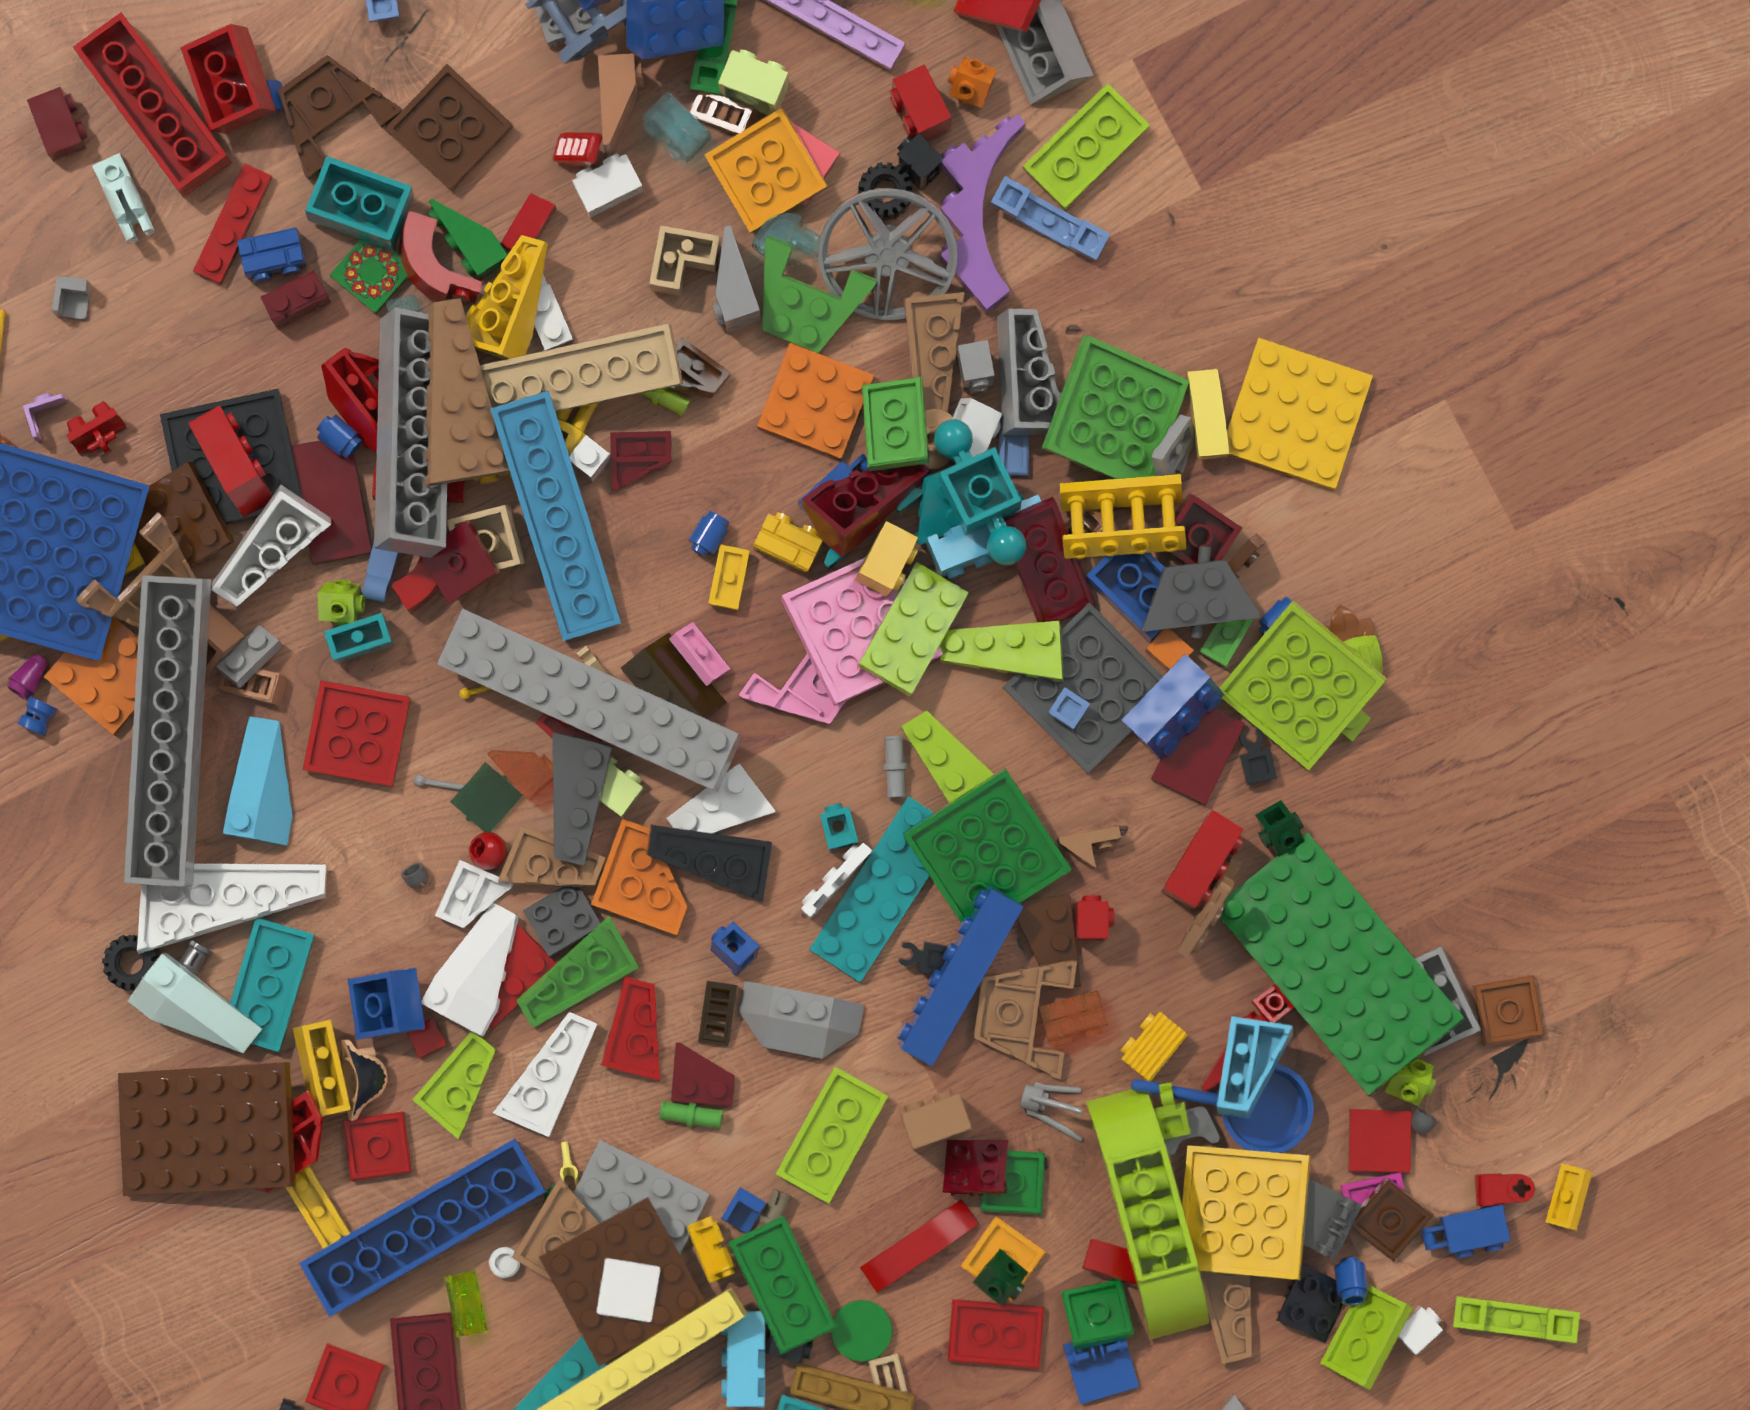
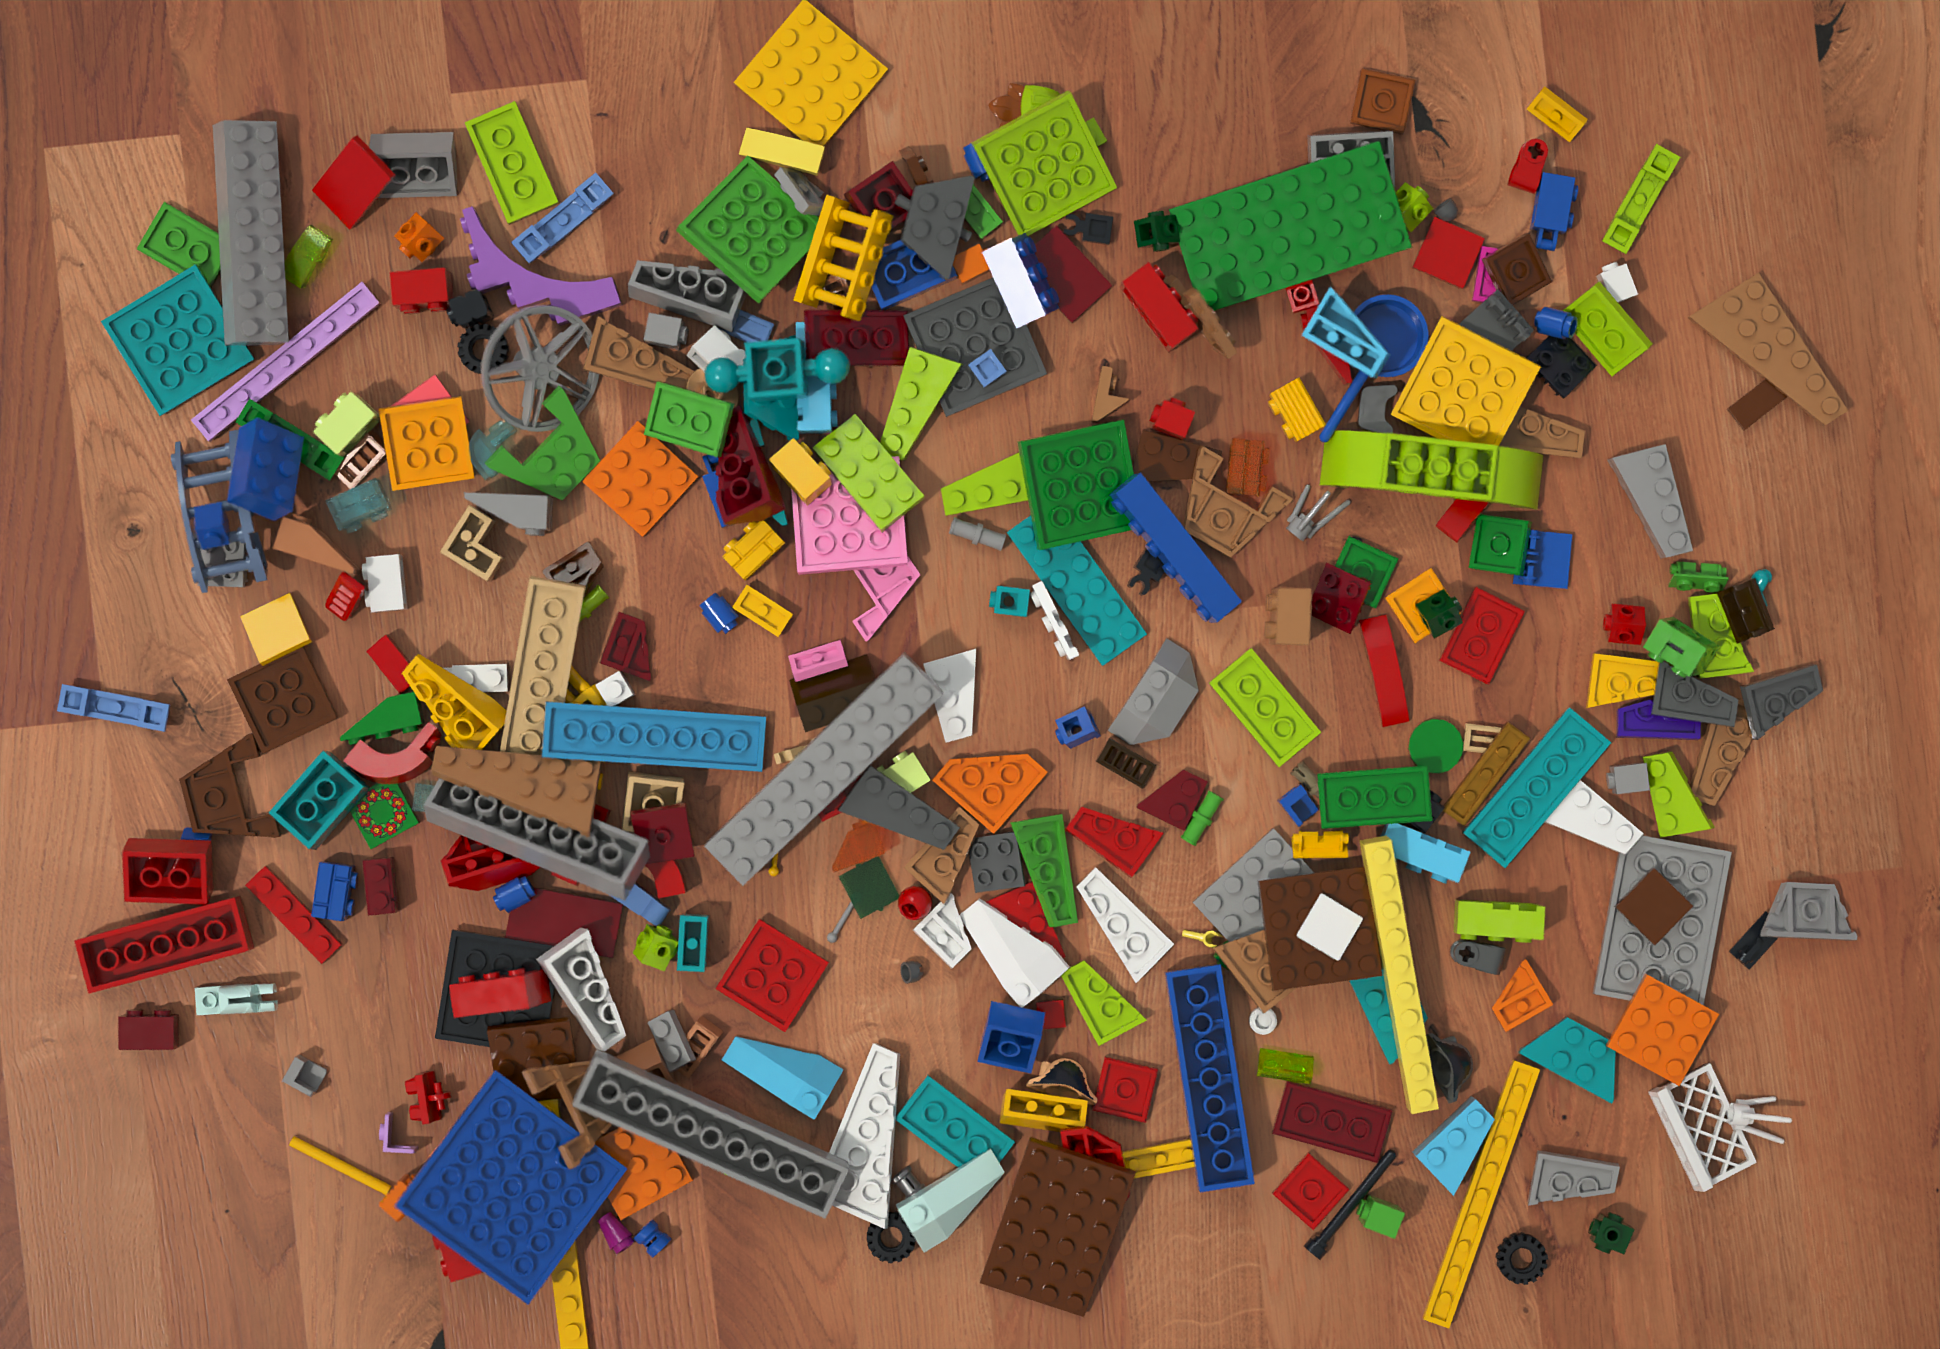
camera: 65 degrees left, 5 degrees up
black wing [646,824,772,902] -> none
lime plate [1154,1082,1191,1140] -> none
none -> yellow tile [240,593,312,666]

